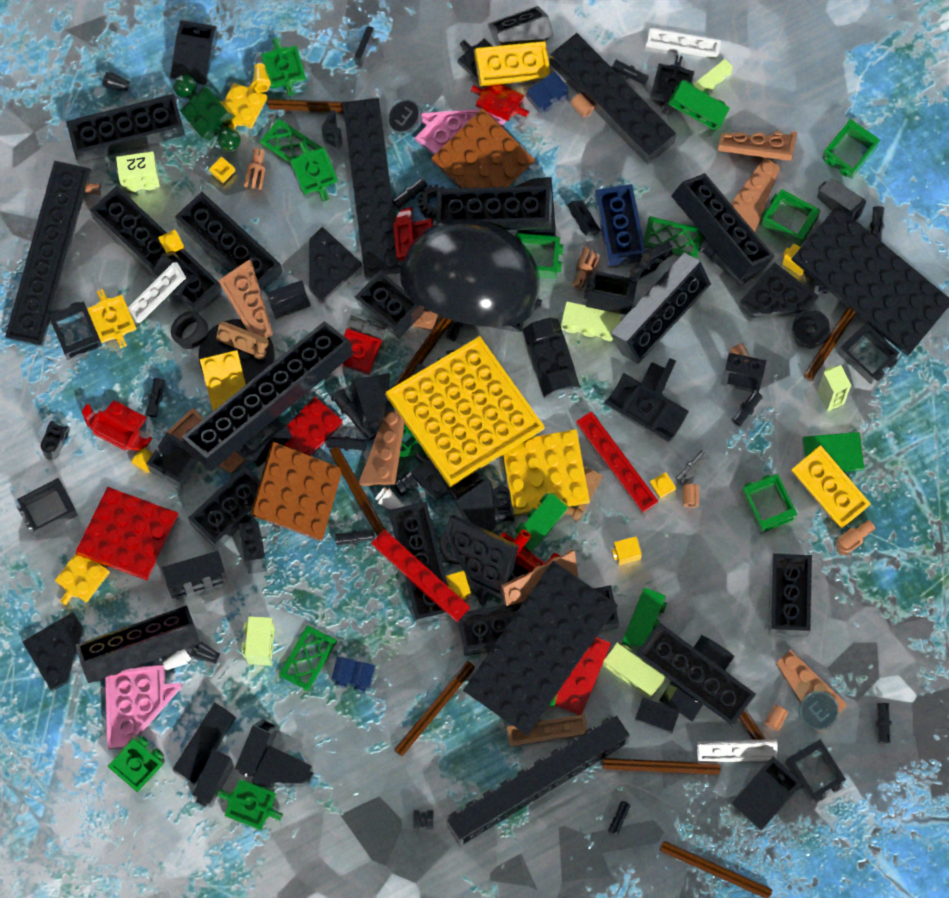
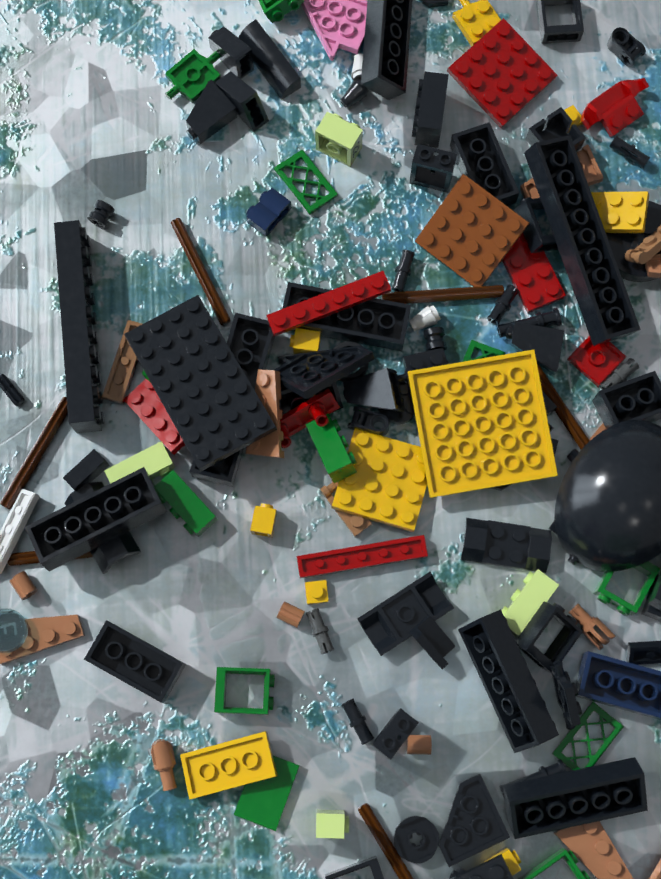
camera: 115 degrees right, 5 degrees up
nougat wing [359,411,405,486] -> none

